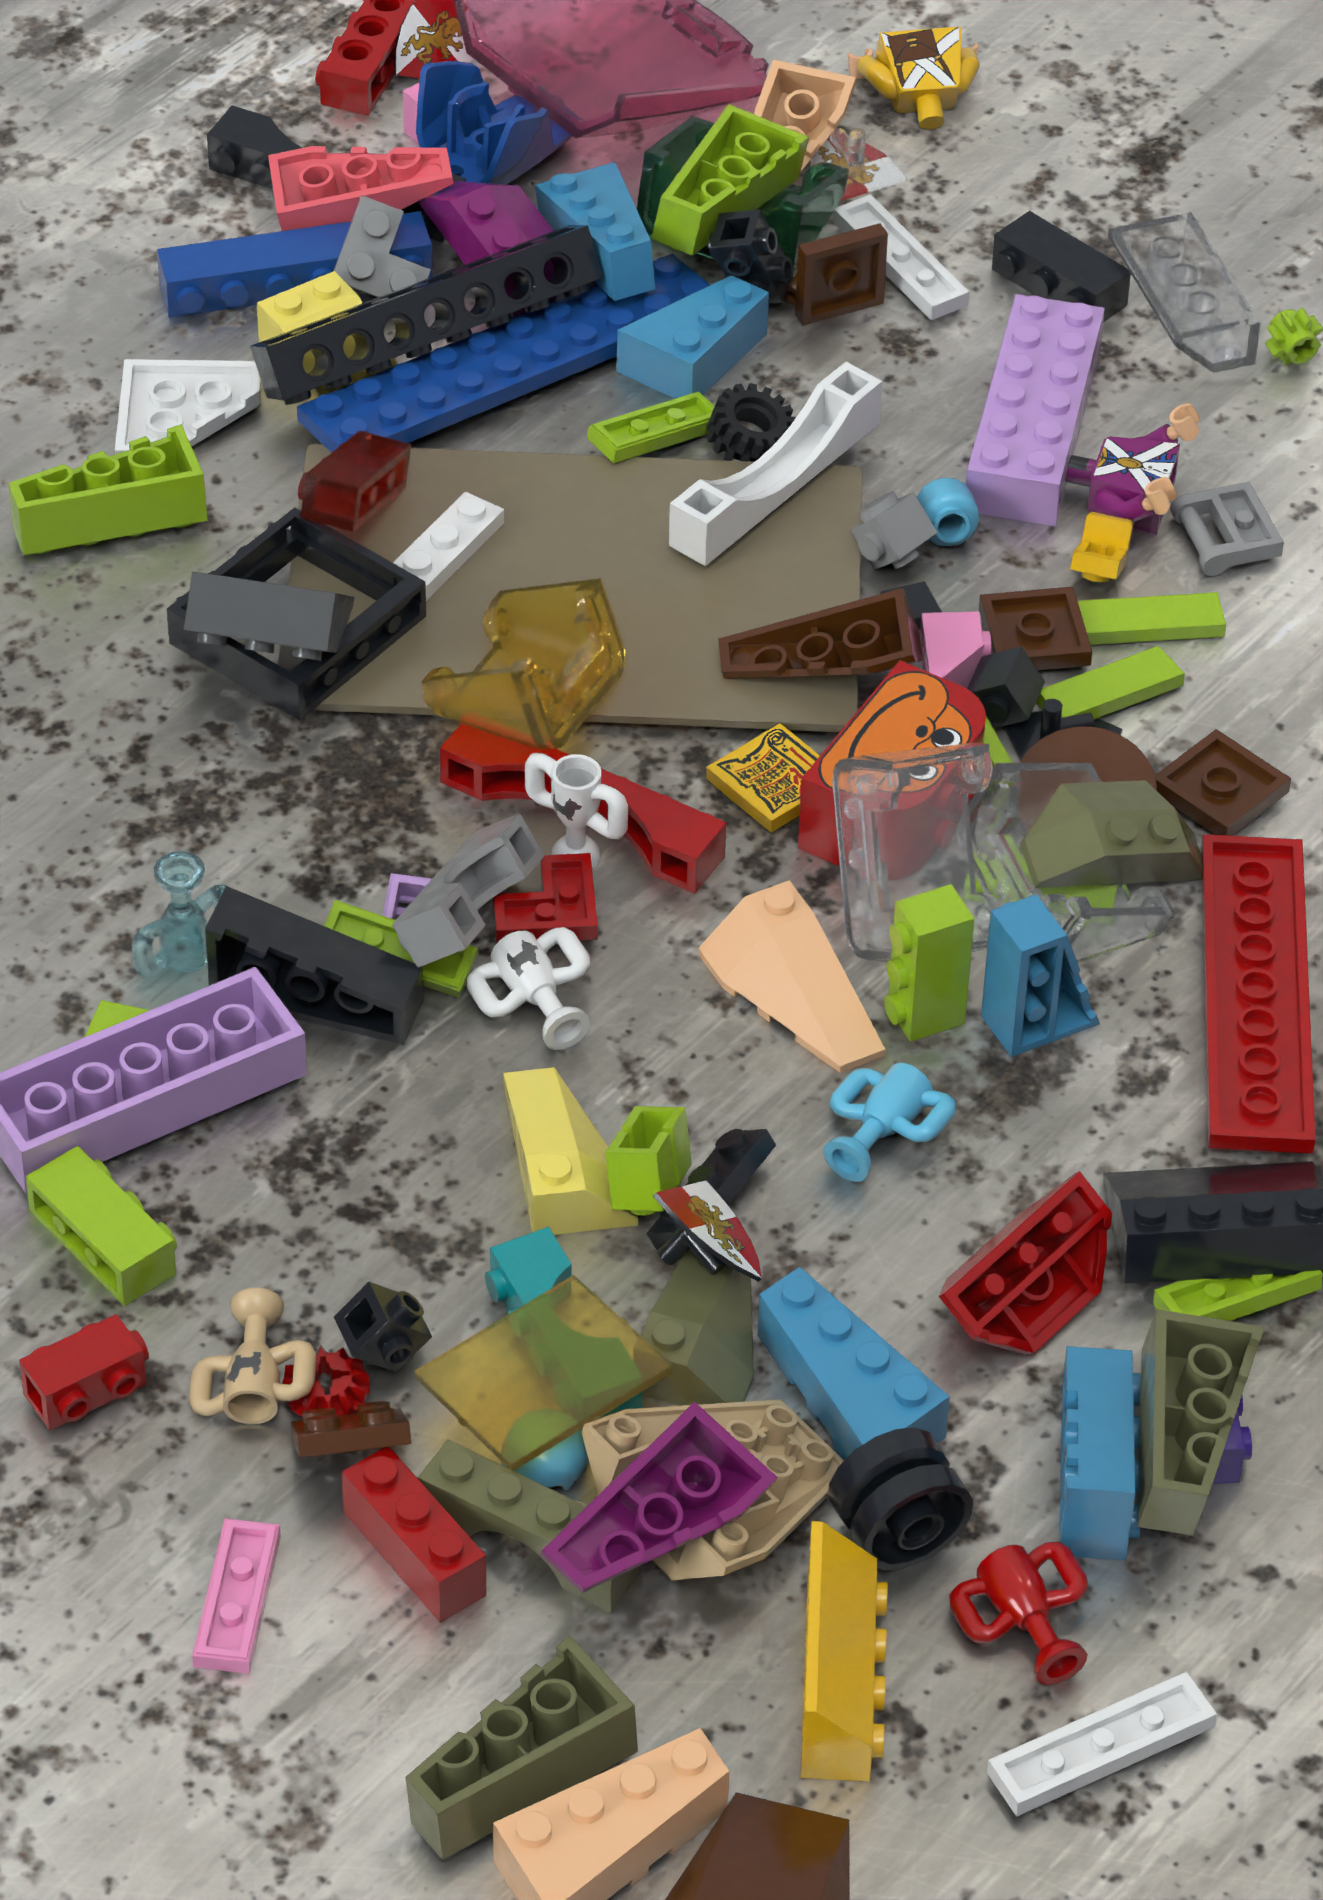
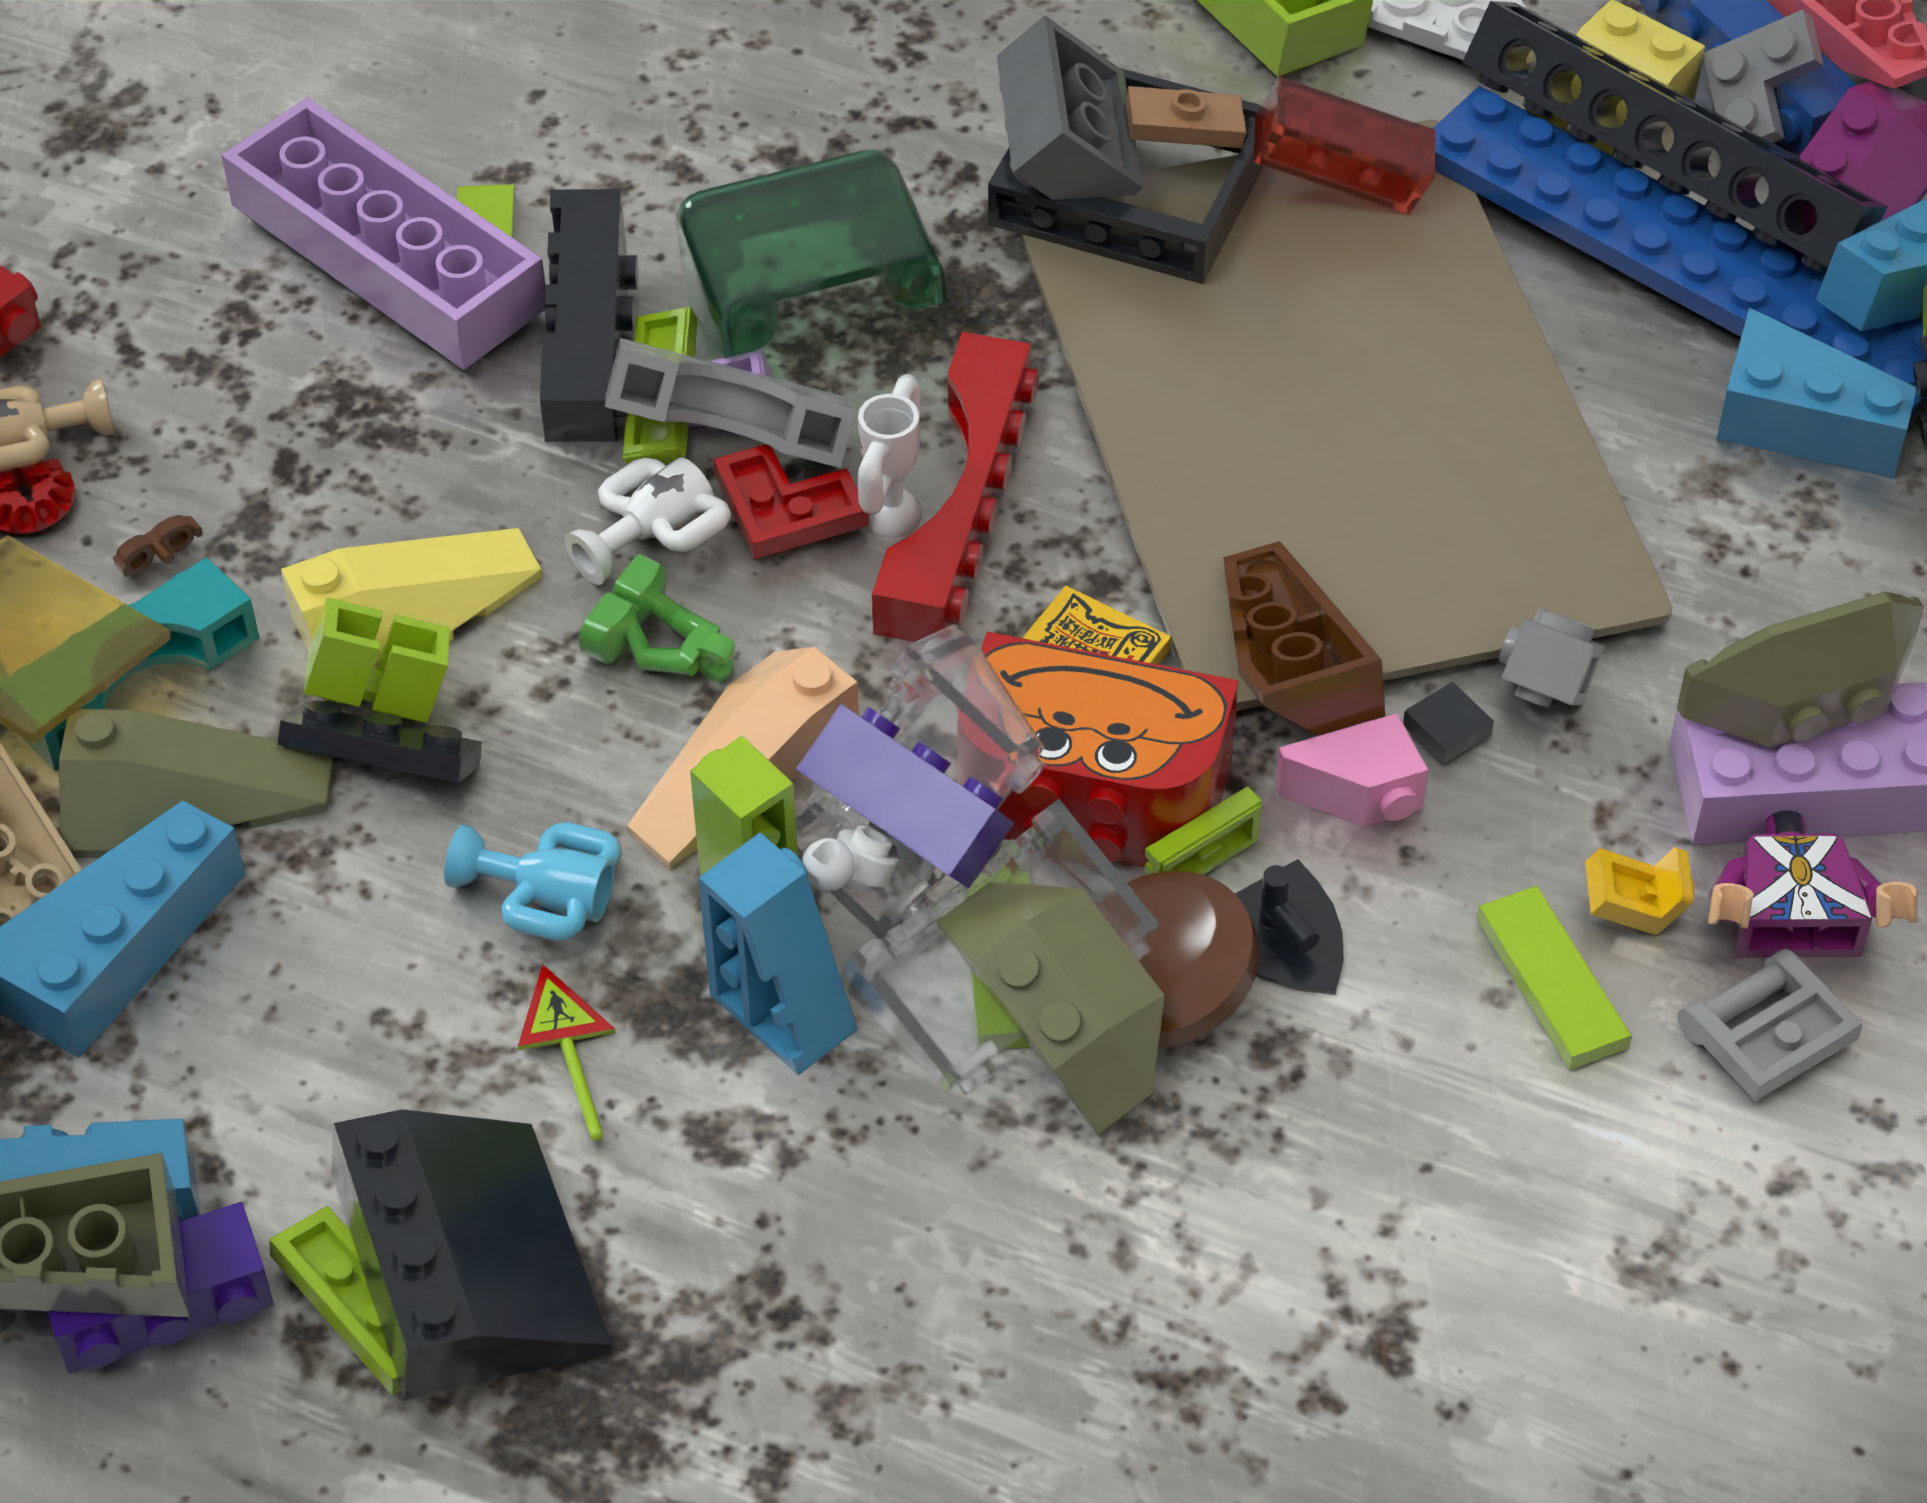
camera: 75 degrees right, 5 degrees up
lime brick [25,1145,177,1306] -> none
clear light blue piece [132,851,227,977] -> none
black brick [334,1281,432,1372] -> none
white plate [393,492,504,601] -> none
clear yellow windscreen [421,578,626,750] -> none
lime tile [587,391,715,463] -> none
shield [653,1181,762,1282] -> none
white arch [669,362,882,566] -> none
black tyre [706,383,796,462] -> none
medium azure head [917,477,980,547] -> none
red wedge [939,1171,1113,1356] -> none
black brick [967,646,1045,728] -> none
reddish brown plate [979,586,1093,670] -> none
lime tile [1036,646,1185,719] -> none
reddish brown plate [1155,729,1291,836] -> none
red plate [1201,834,1315,1154] -> none
none -> reddish brown piece [113,515,203,577]
none -> piece [517,963,615,1141]
none -> bright green piece [579,554,735,683]
none -> clear green windscreen [675,149,949,359]
none -> brick [796,704,1014,888]
none -> white piece [802,822,935,892]
none -> medium nougat plate [1125,86,1246,148]
none -> olive wedge [1677,591,1924,748]

